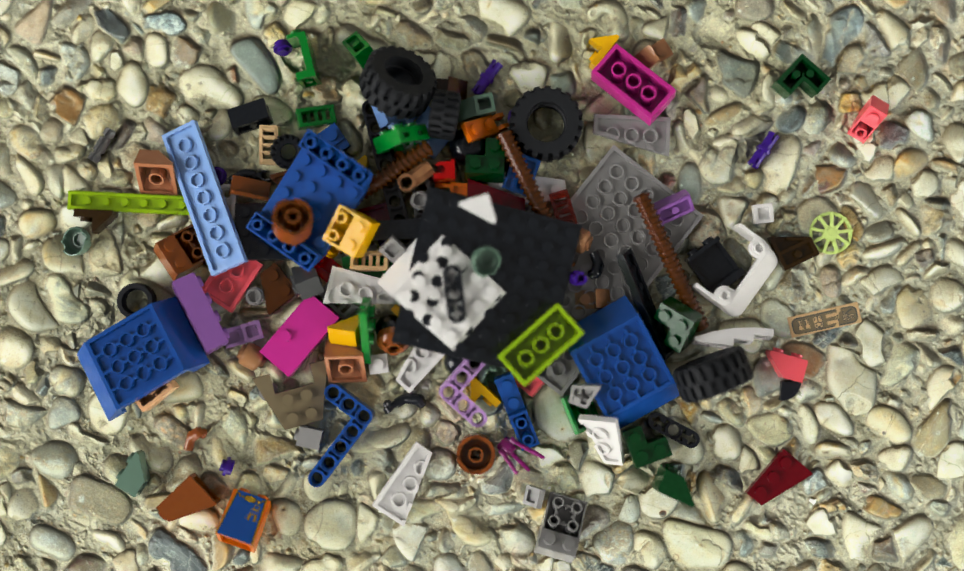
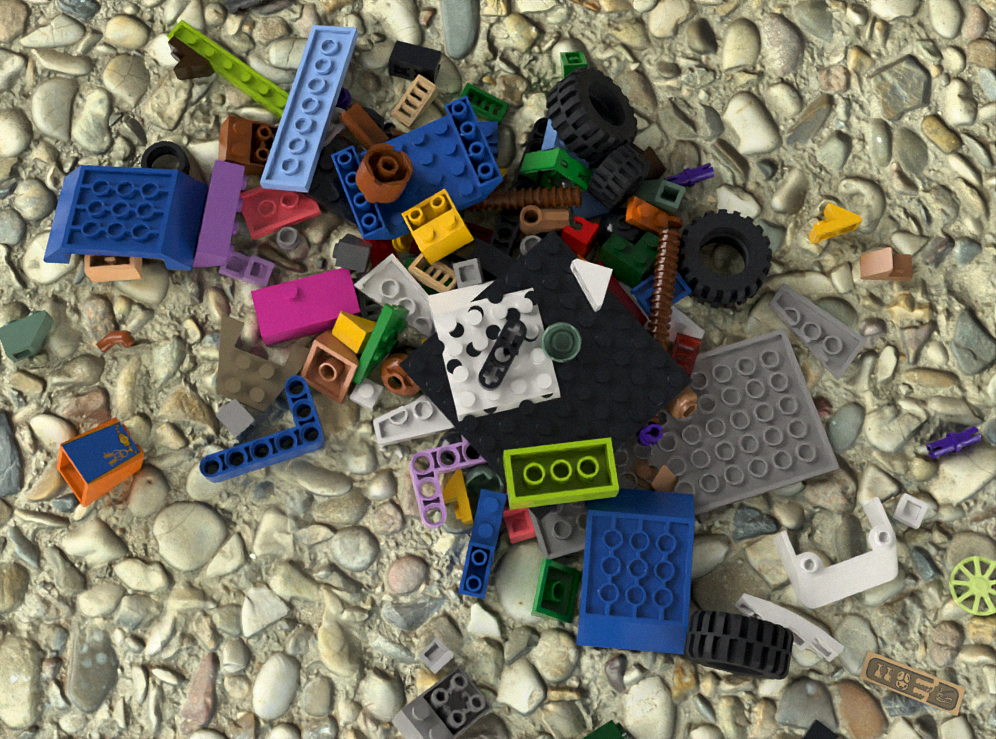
camera: 30 degrees right, 15 degrees down
sand green hair [61,226,91,256] -> none
nougat slope [134,149,179,195] -> none
dark orange slope [156,473,221,522] -> none
dark purple plate [219,457,235,476] -> none
medium nougat head [236,342,267,371] -> none
reddish brown wing [260,262,296,315] -> none
black tyre [270,134,302,170] -> none
dark purple plate [273,39,293,56] -> none
green panel [286,30,322,89] -> none
white wing [372,441,432,527] -> none
black arm [383,393,426,414] -> none
dark orange brick [456,433,495,474] -> none
magenta plant [496,436,545,475] -> none
light grey piece [568,384,602,409] -> none
white wing [578,414,625,466] -> none
black arm [588,250,604,279] -> none
dark pink brick [591,43,676,126] -> none
black plate [616,248,674,361] -> none
dark green brick [620,423,673,469] -> none
reddish brown piece [633,192,709,332] -> none
black beam [647,412,700,448] -> none
medium lavender slope [654,189,695,225] -> none
dark green brick [654,296,703,354] -> none
black panel [684,236,746,294] -> none
coral slope [765,347,808,383] -> none
dark brown wing [767,236,819,271] -> none

